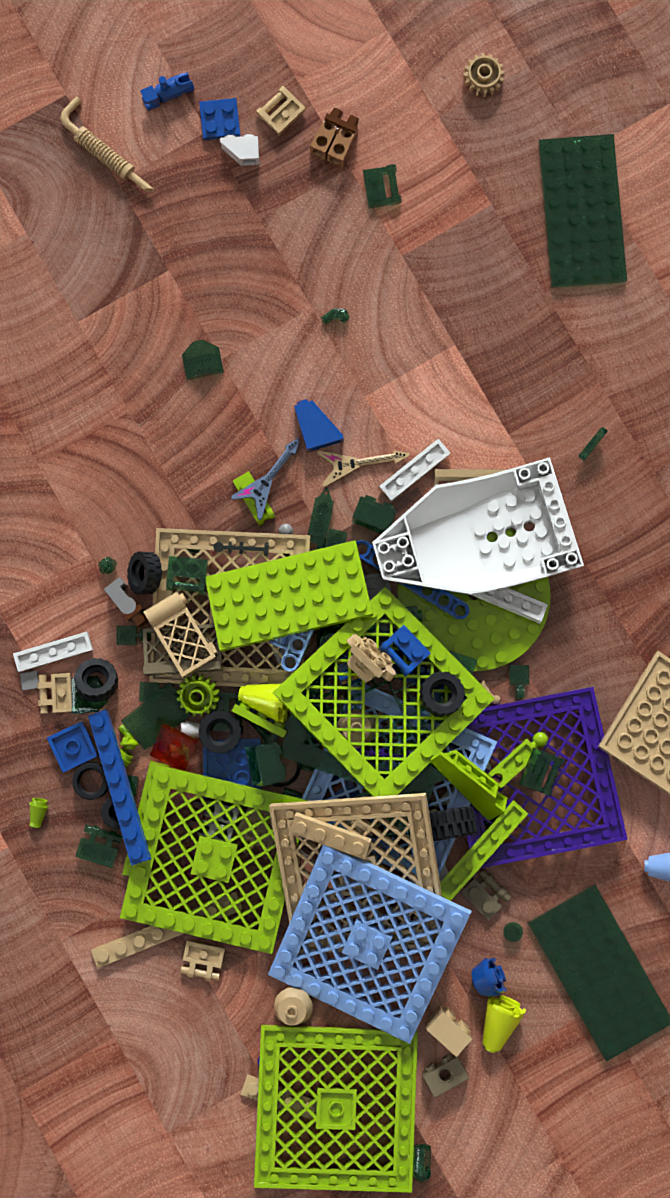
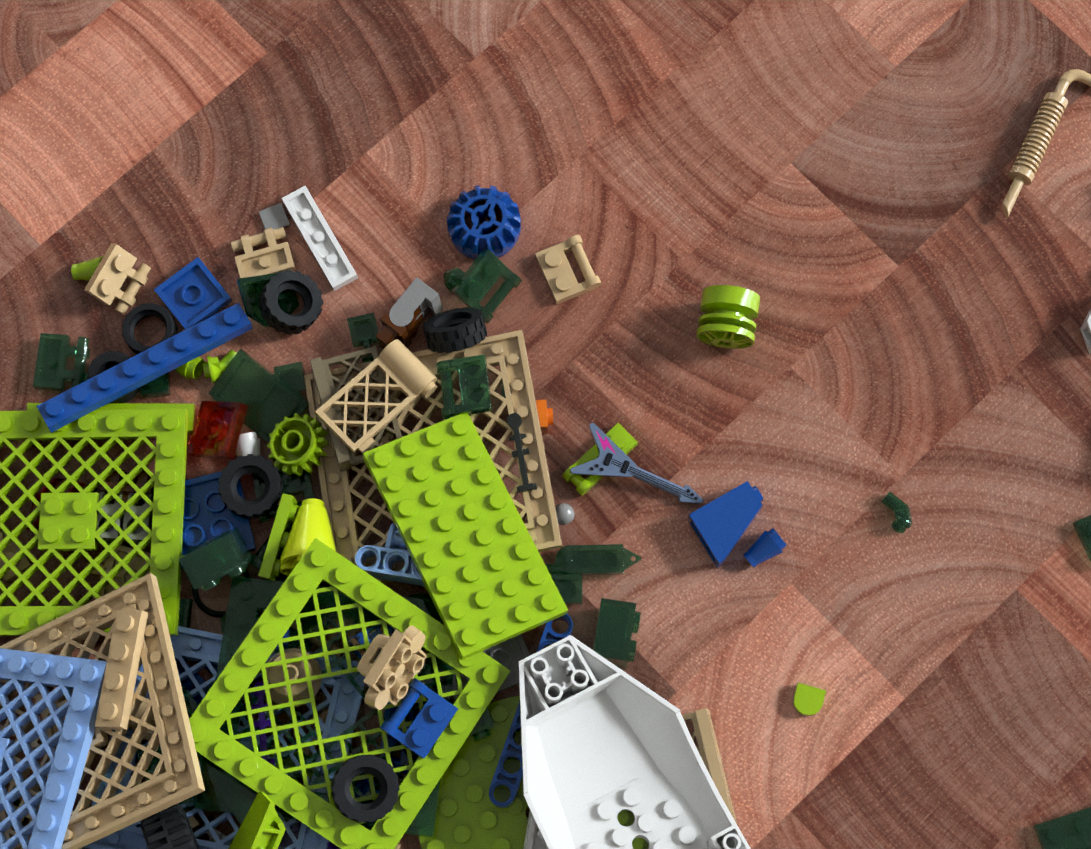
camera: 80 degrees right, 10 degrees down
clear green slope [182,340,224,380] -> none
tan piece [317,451,410,487] -> none
white plate [379,439,450,501] -> none
none -> tan plate [84,243,151,315]
none -> blue gear [447,185,521,261]
none -> clear green plate [451,249,522,323]
none -> tan plate [535,235,602,305]
none -> orange plate [536,400,554,434]
none -> lime wheel [697,285,760,349]
none -> blue cone [743,528,787,568]
none -> lime tile [793,683,826,716]

